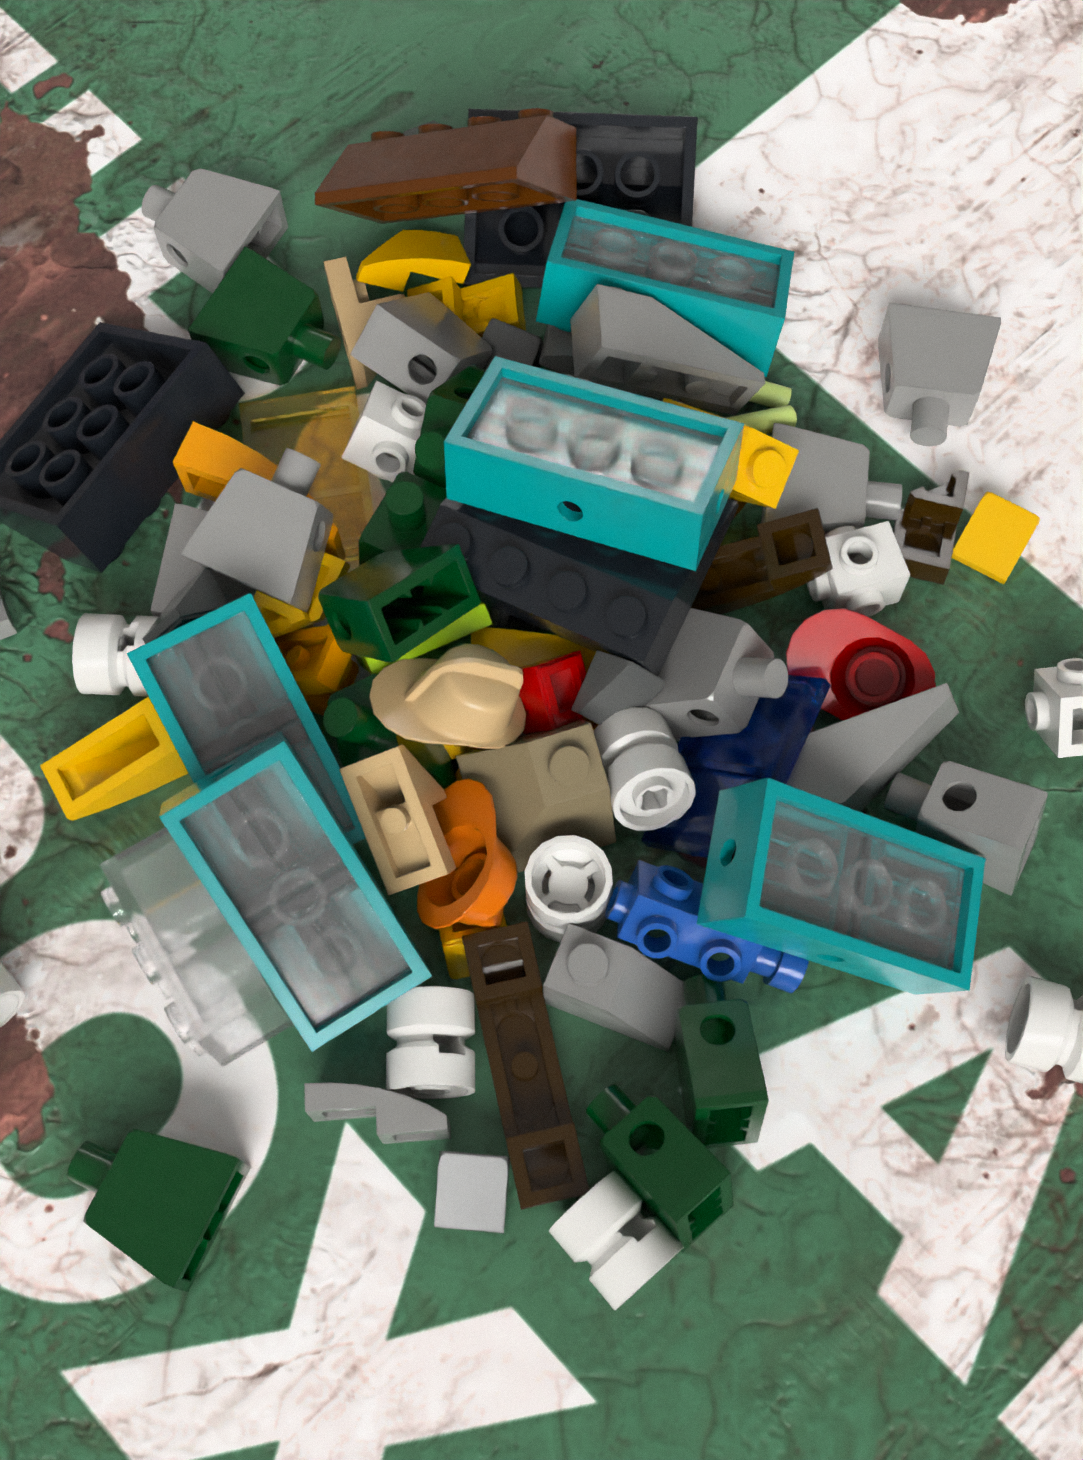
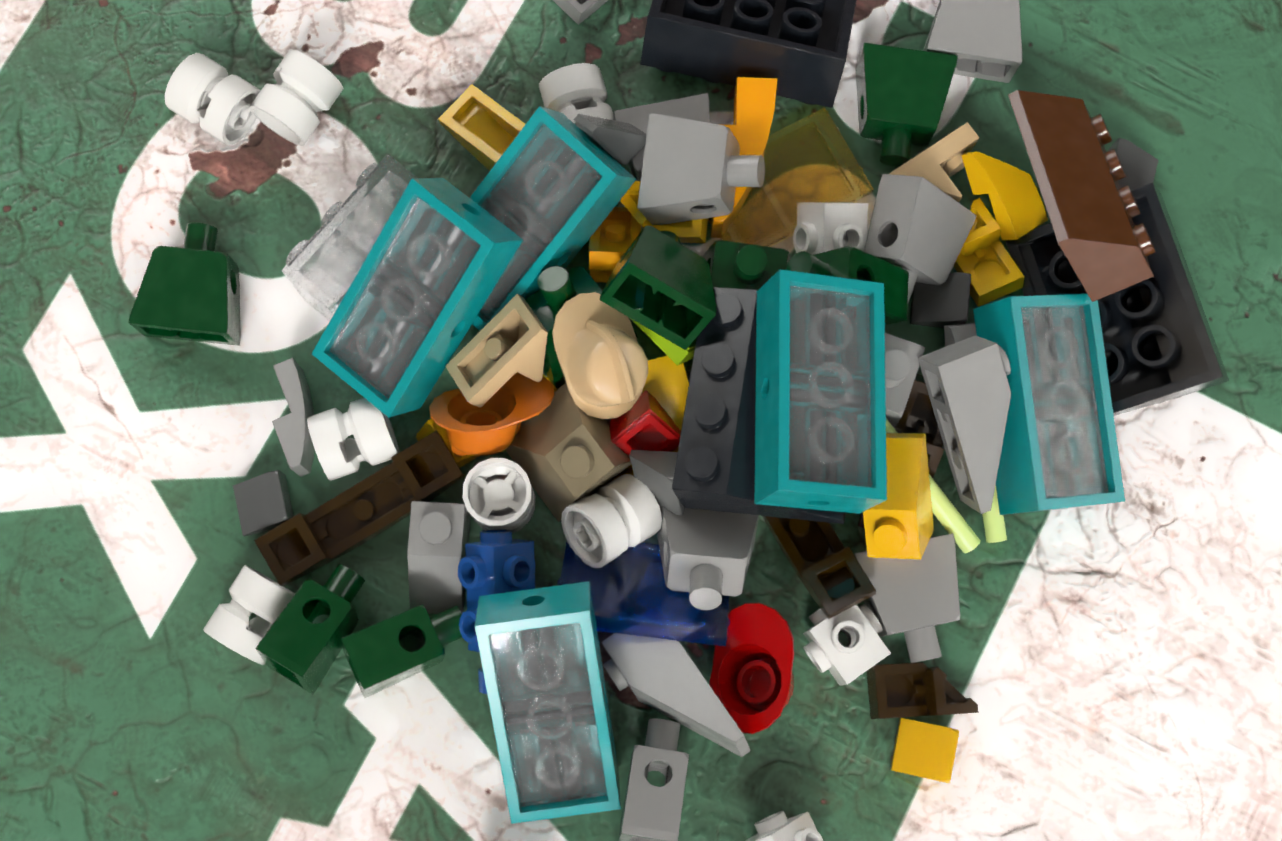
camera: 65 degrees right, 10 degrees up
light grey torso [878,303,1001,446] -> none

